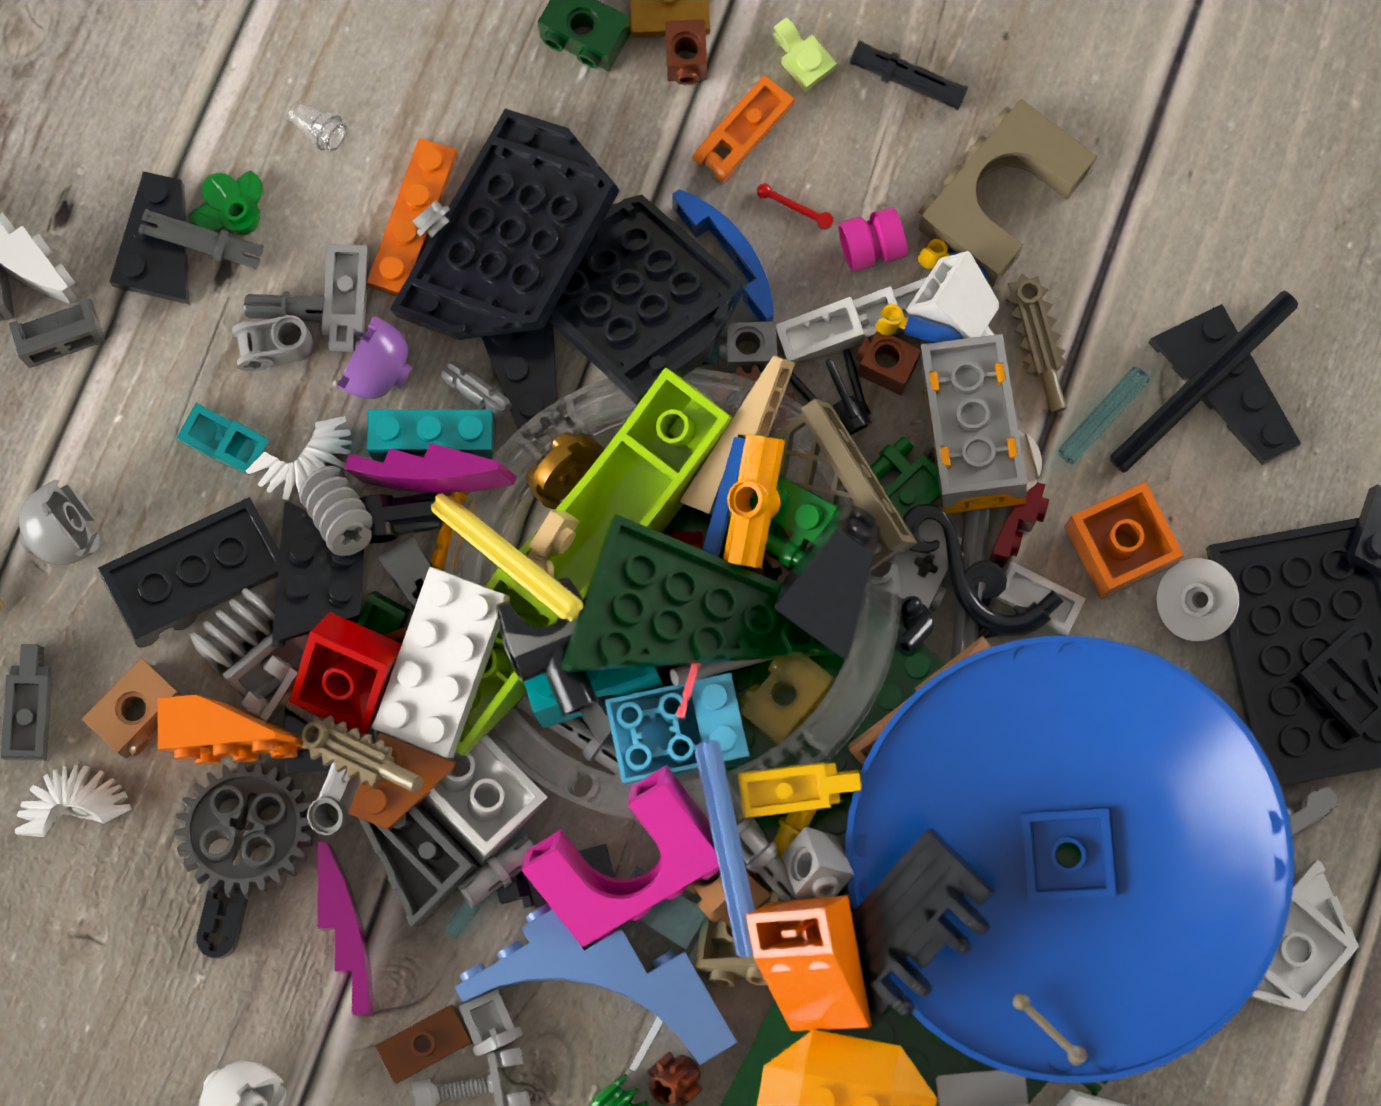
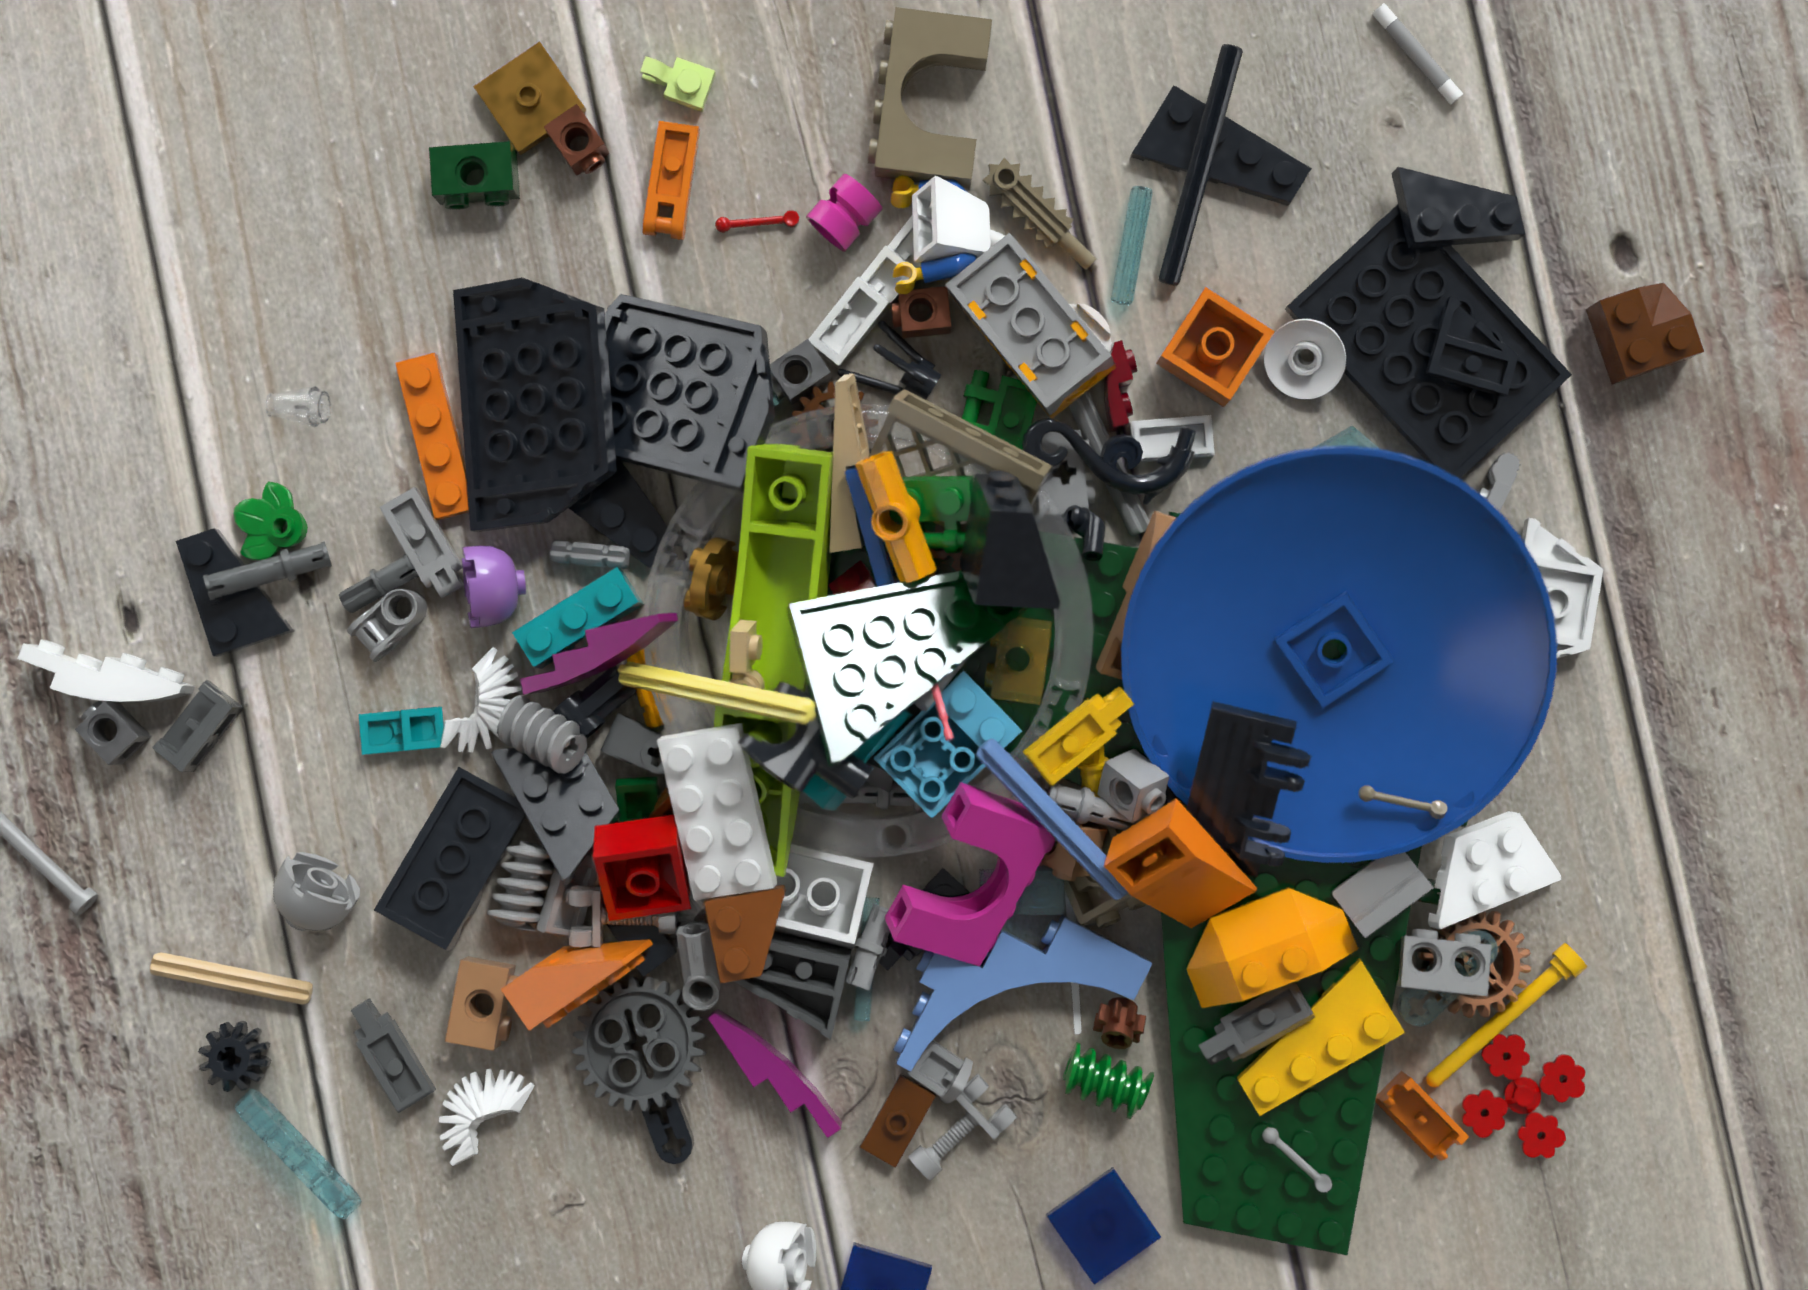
camera: 30 degrees left, 10 degrees up
dark tan piece [302,716,424,793] -> none
light grey plate [412,200,450,237] -> none
blue slope [672,189,774,322] -> none
black pin [849,40,968,111] -> none

